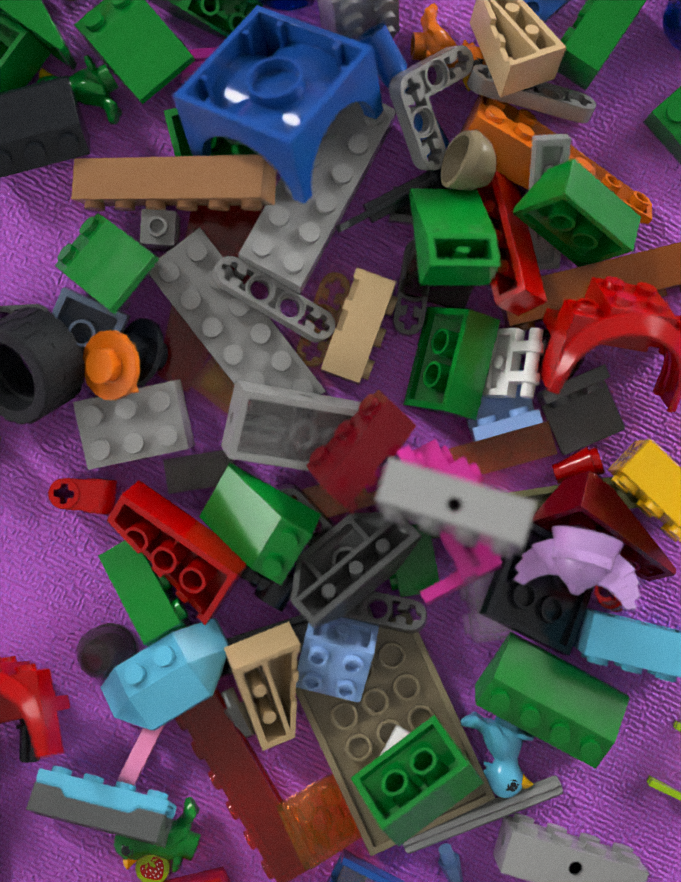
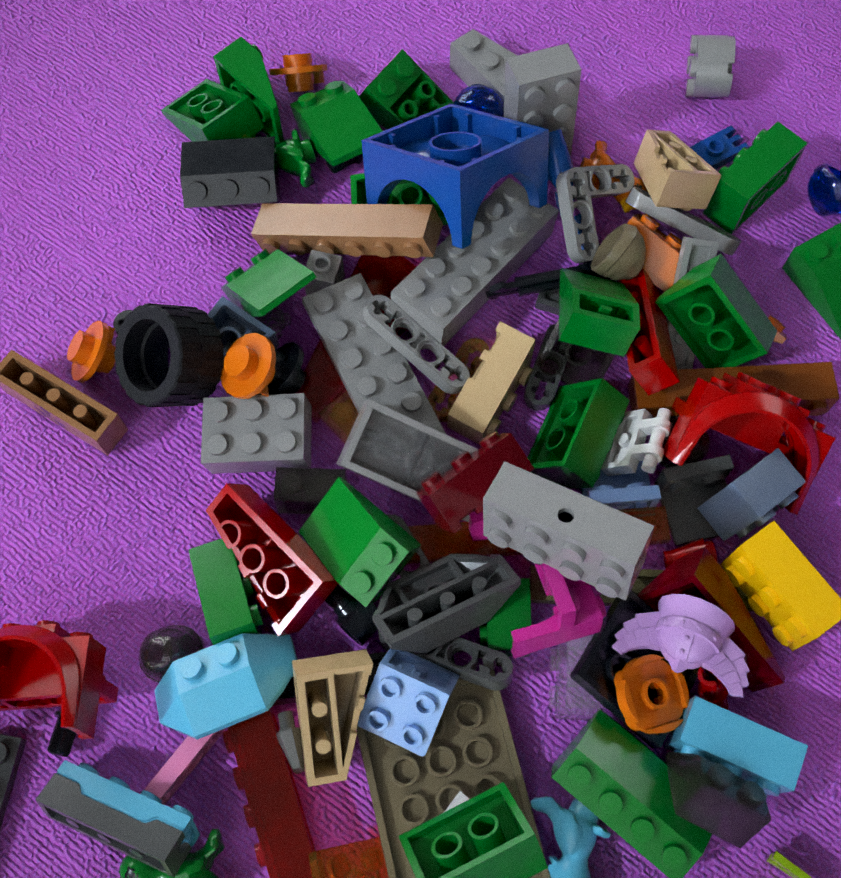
camera: 15 degrees right, 20 degrees down
red piece [48,478,117,514] -> none
none -> orange plate [614,654,689,734]
none -> clear smoke slope [665,751,772,848]
none -> sand blue brick [697,448,806,541]

